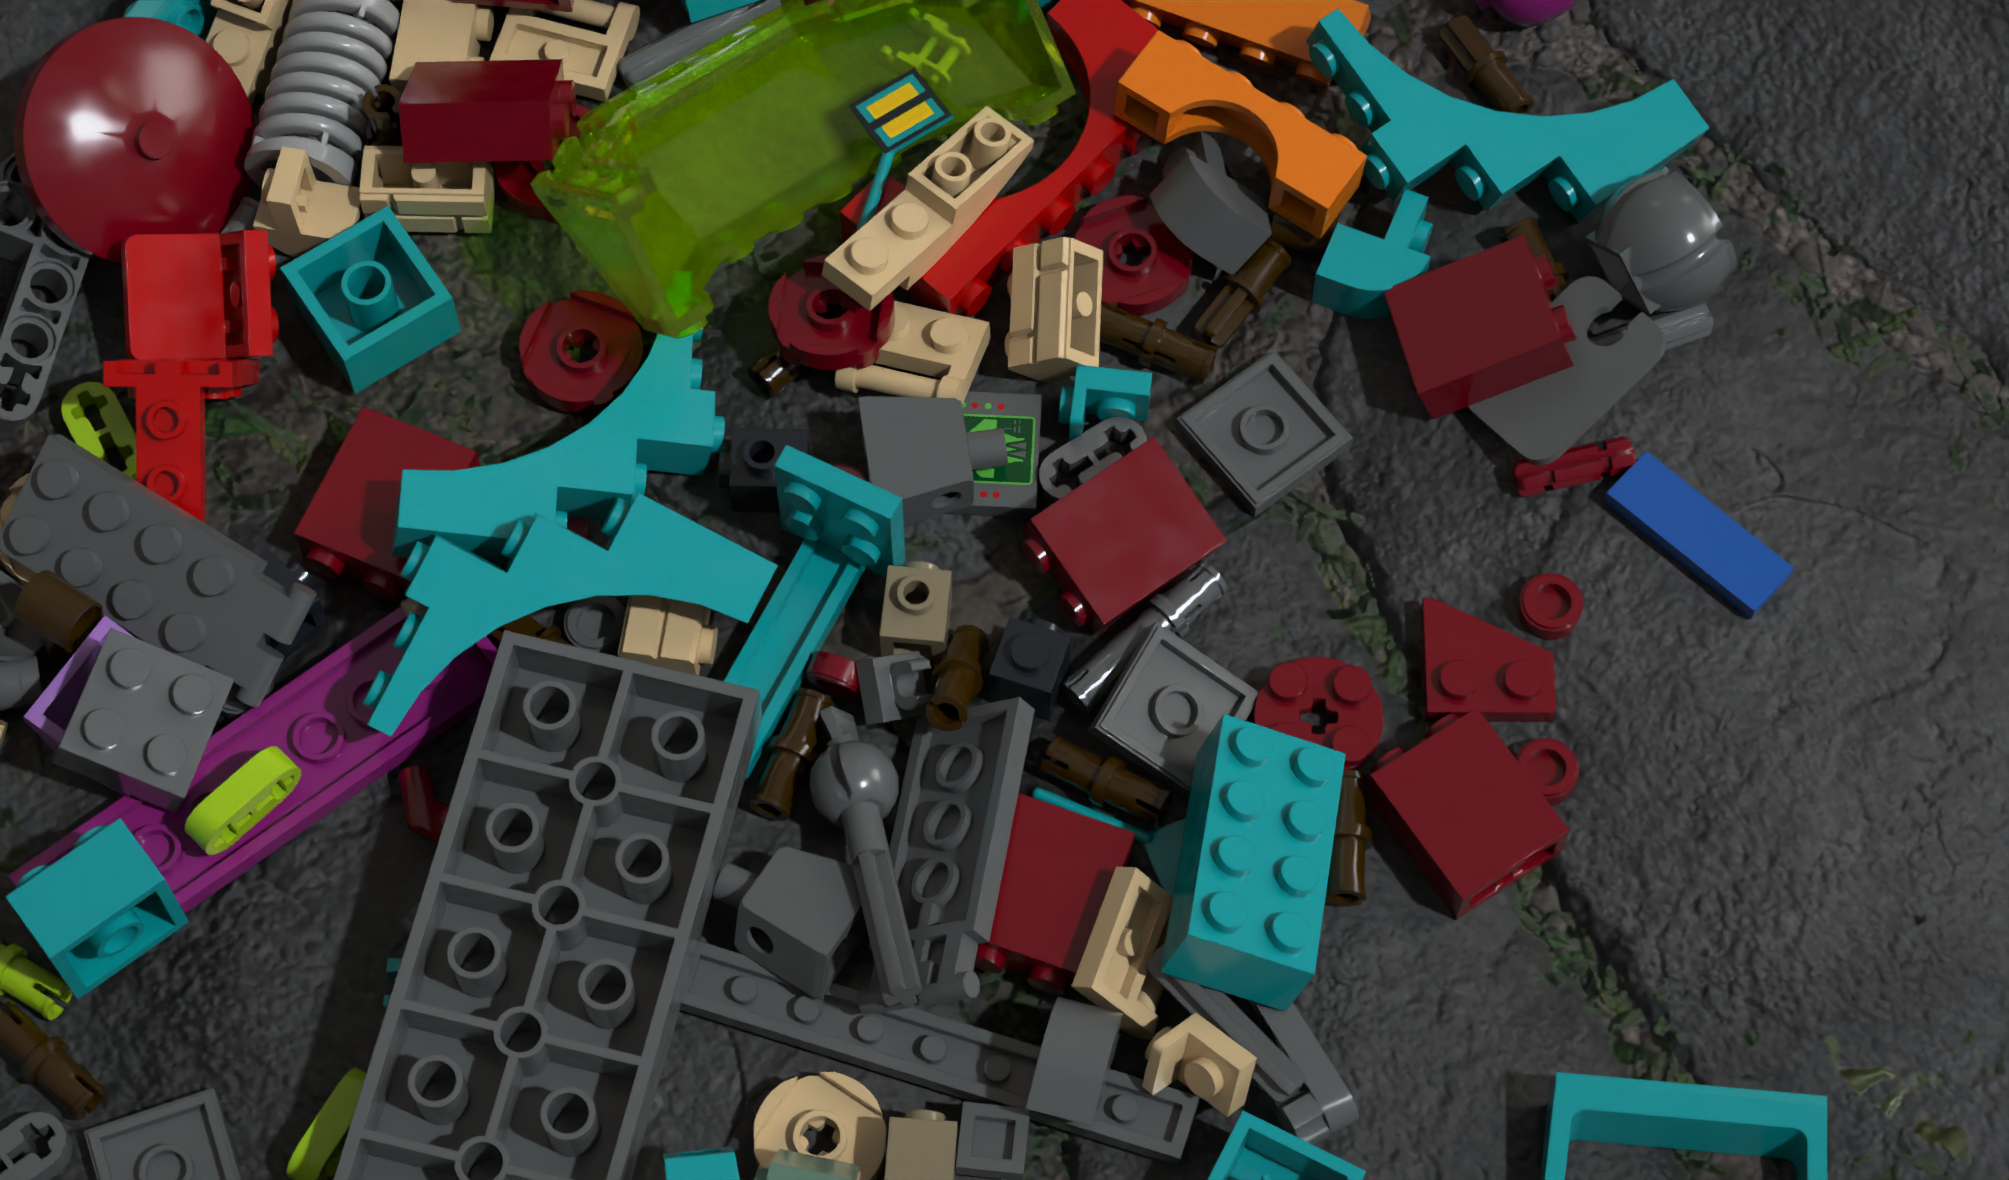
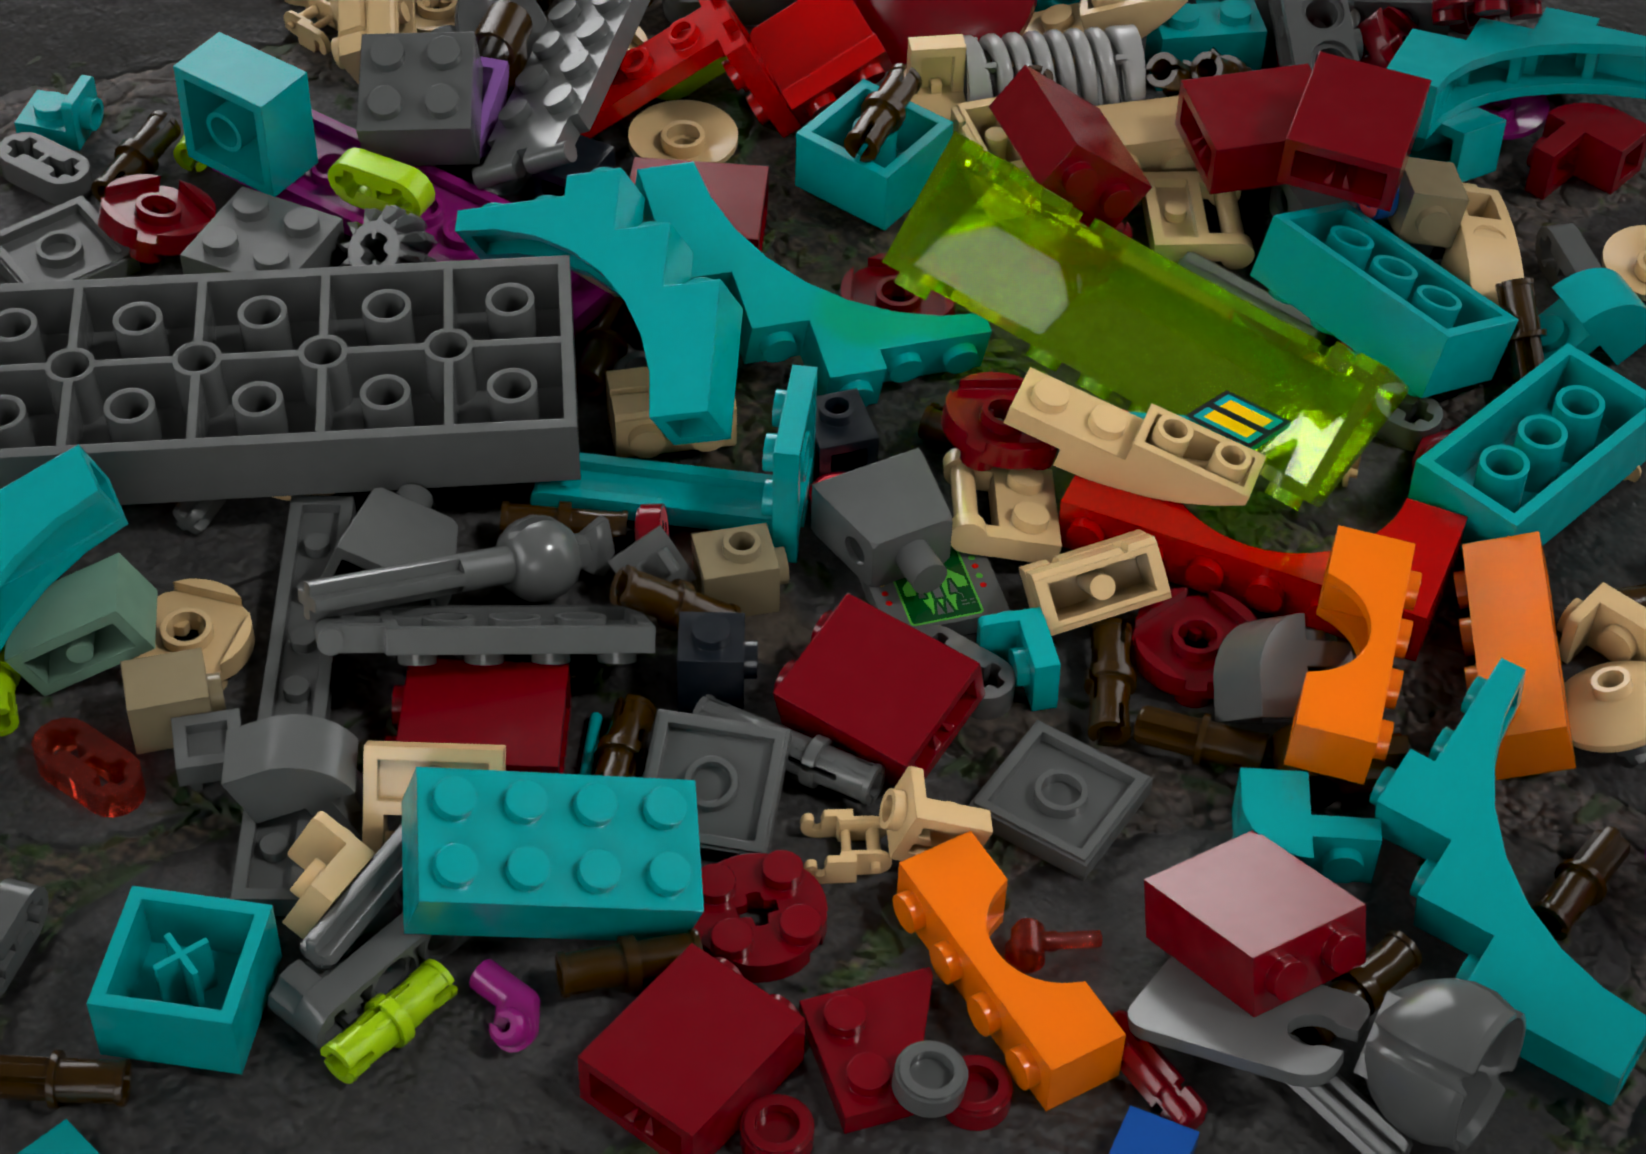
camera: 70 degrees right, 20 degrees down
none -> dark red plate [98,174,216,263]
none -> dark grey brick [180,186,347,274]
none -> lime pin [320,958,458,1084]
none -> dark grey gear [337,205,438,267]
none -> magenta arm [469,959,541,1053]
none -> tan dish [628,100,738,163]
none -> tan piece [800,809,892,884]
none -> dark brown pin [844,63,922,162]
none -> tan bracket [879,766,993,861]
none -> dark grey tile [892,1040,968,1118]
none -> orange arch [893,831,1126,1111]
none -> clear red hand [1005,918,1103,974]

